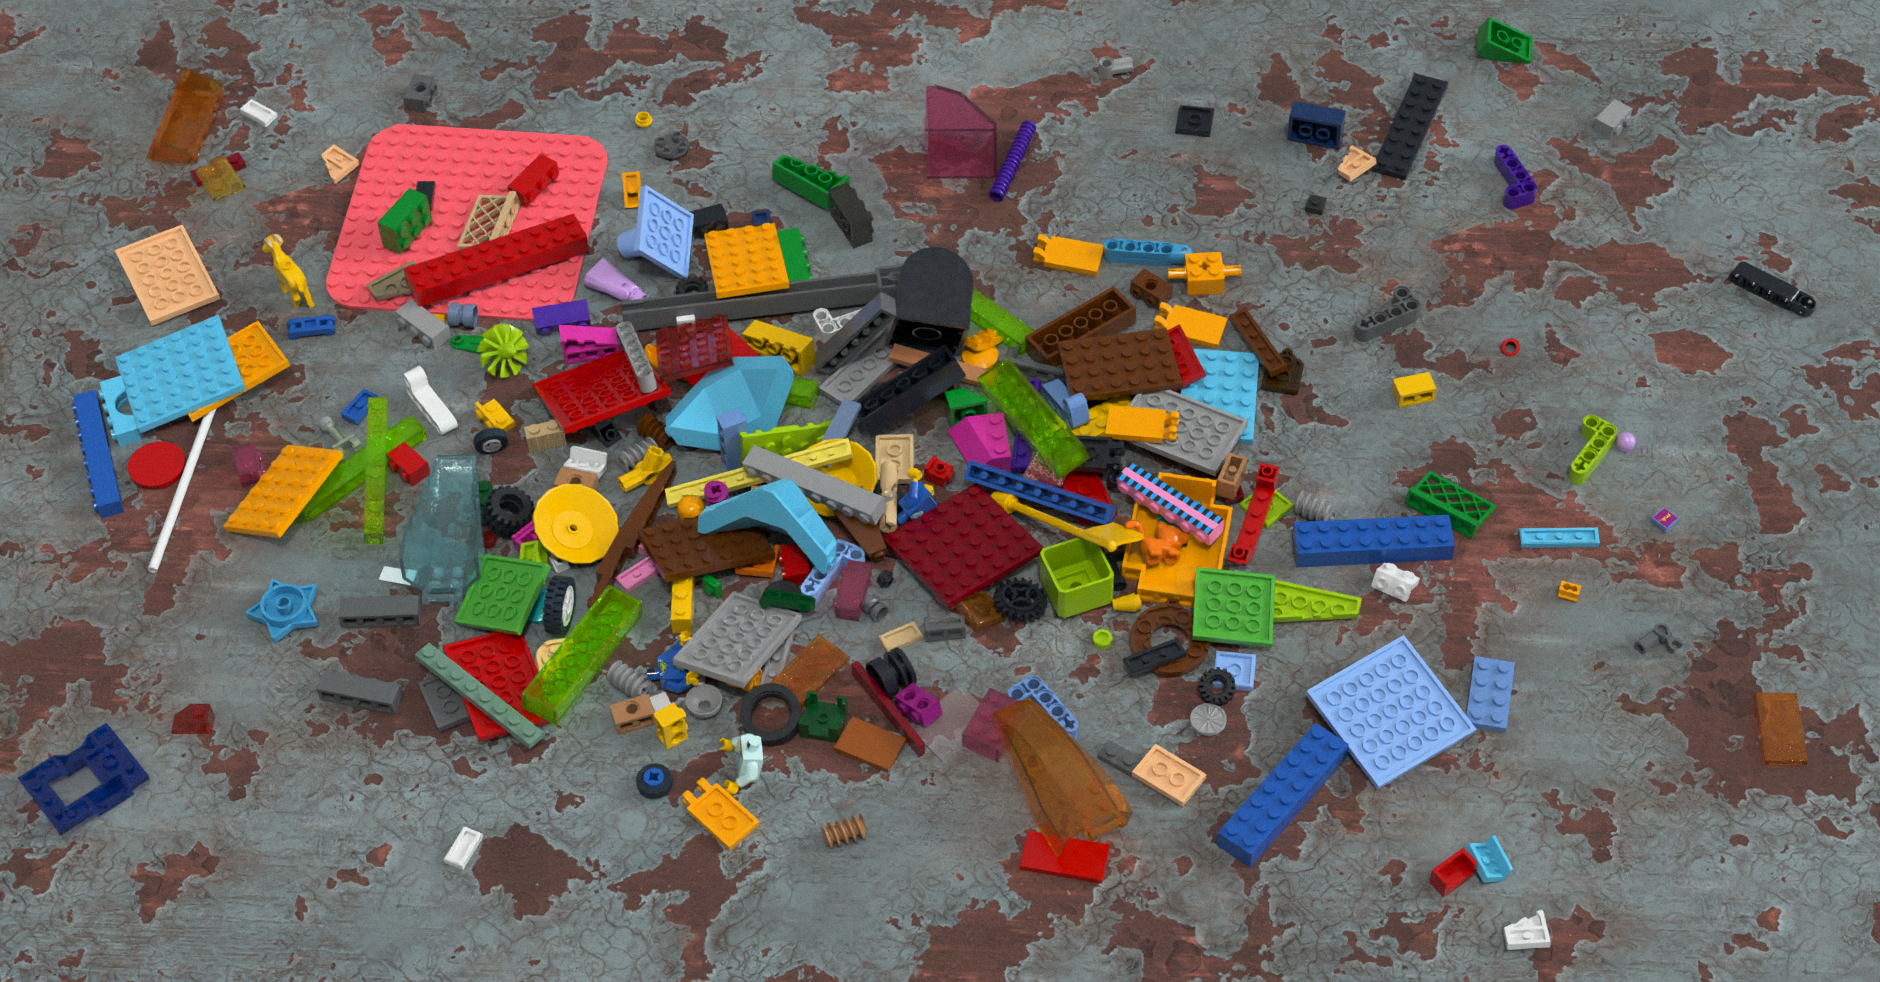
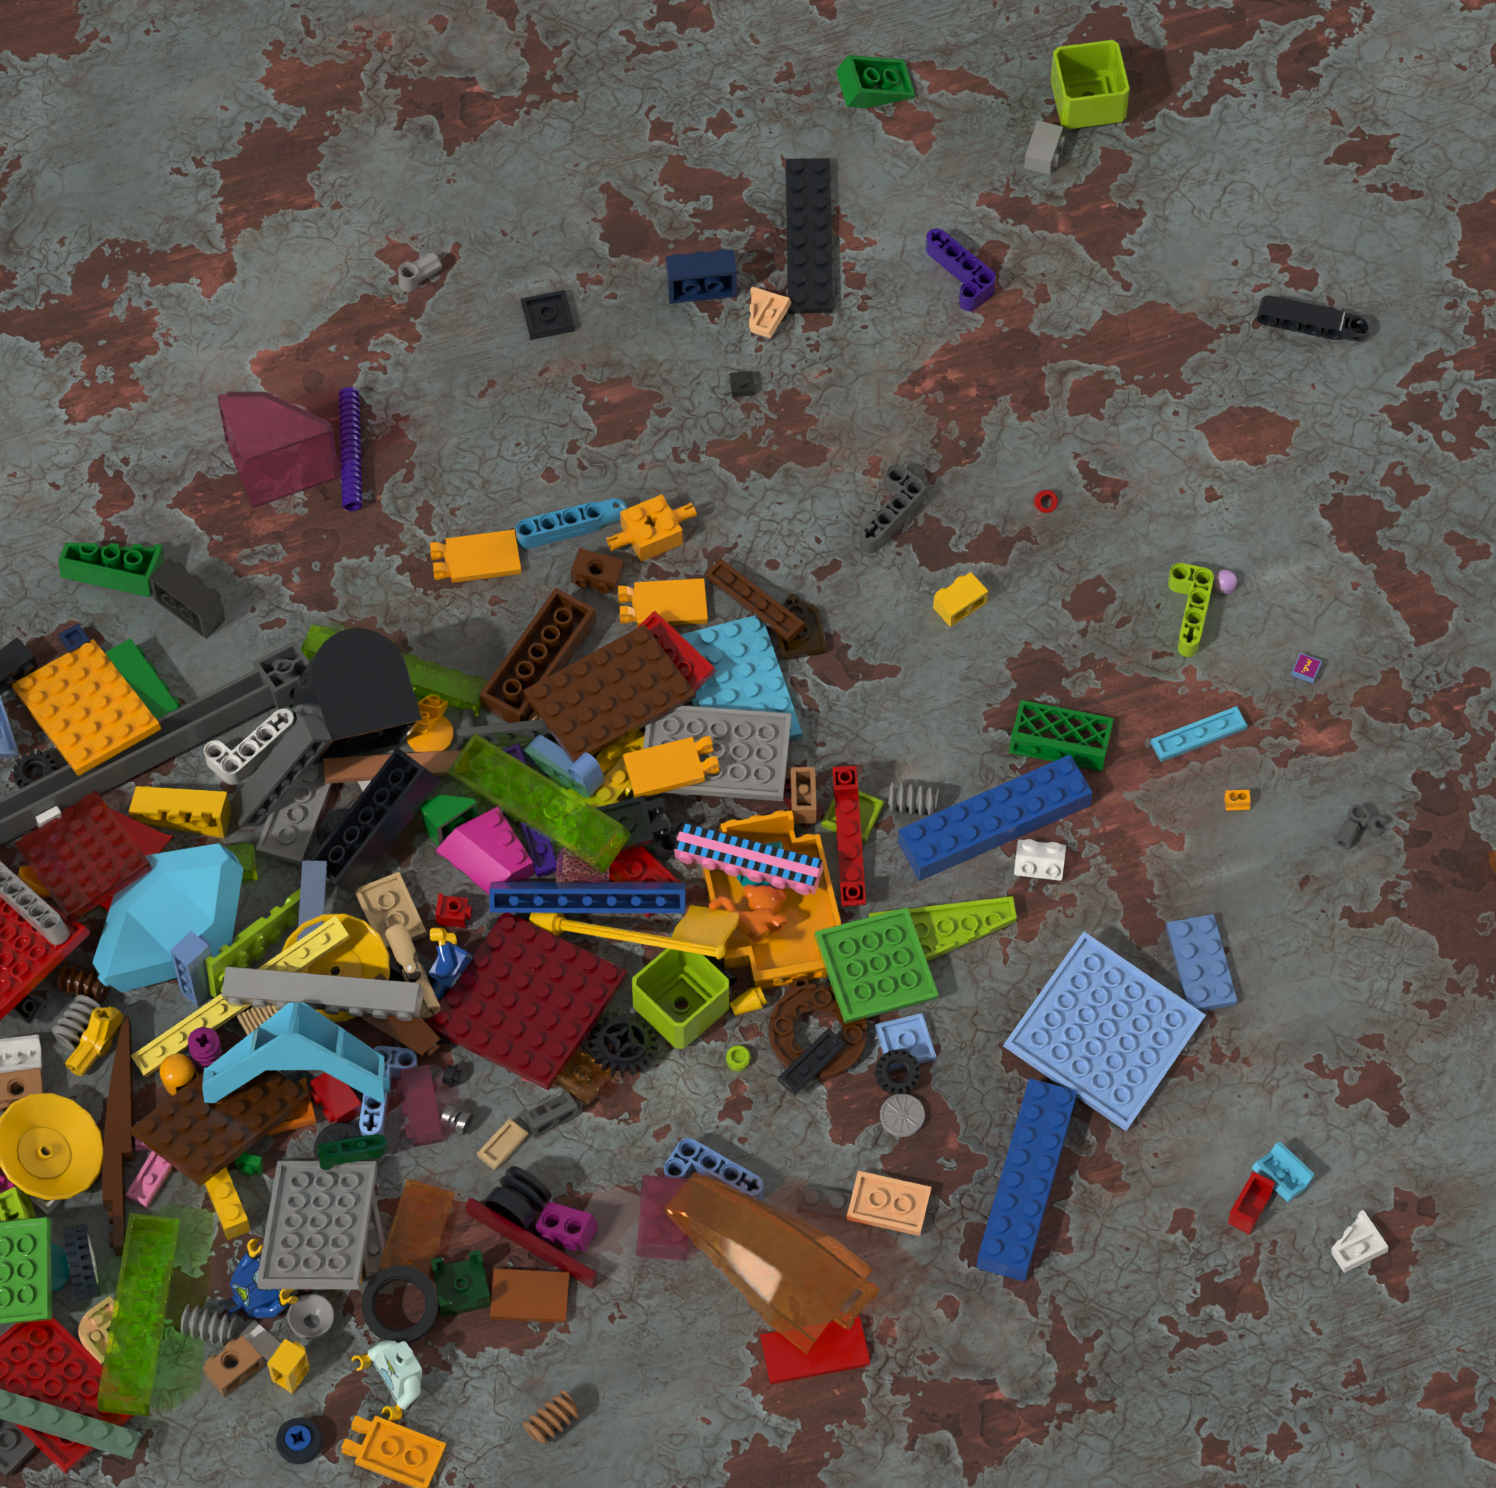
camera: 25 degrees left, 10 degrees up
none -> lime plate [1050,40,1130,129]

